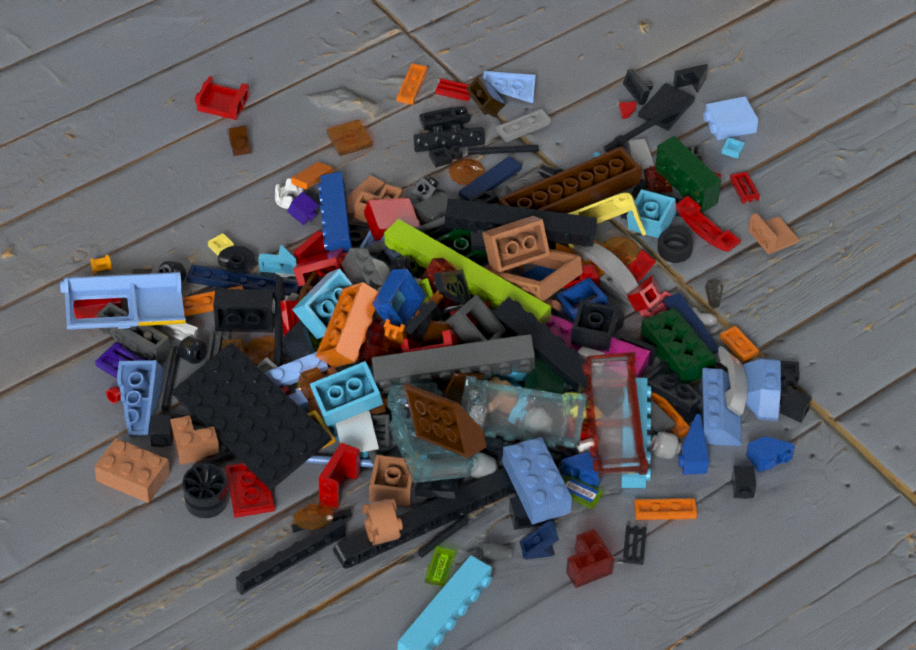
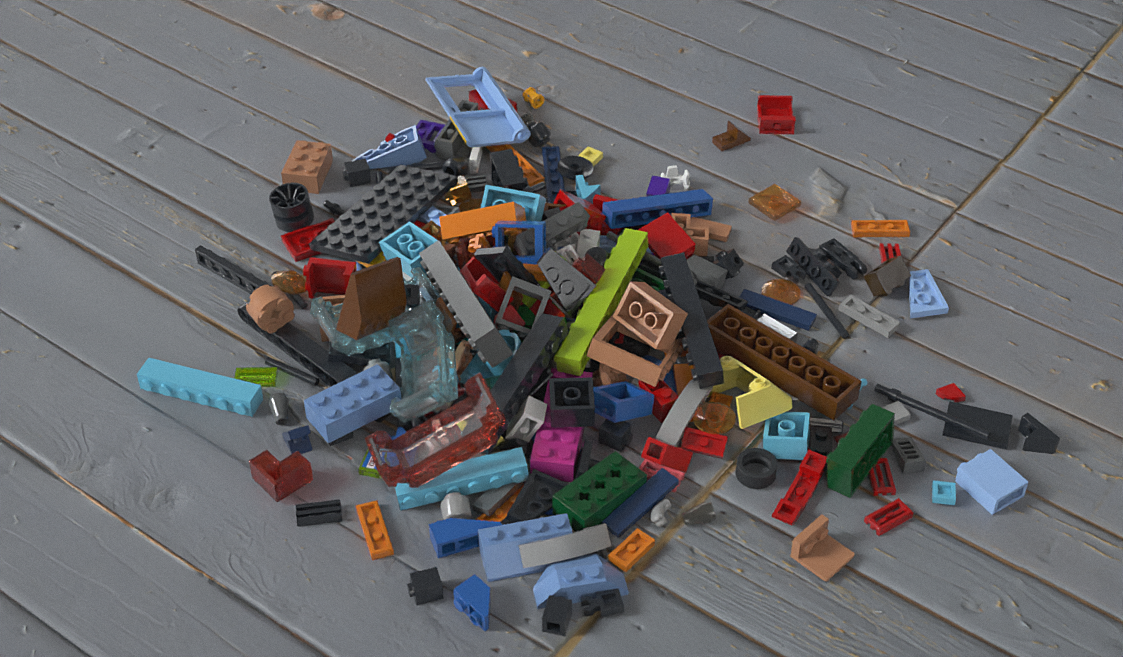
camera: 75 degrees right, 5 degrees down
nougat brick [170,415,219,465] -> none
orange tile [291,162,334,190] -> none
black tile [623,69,653,105] -> none

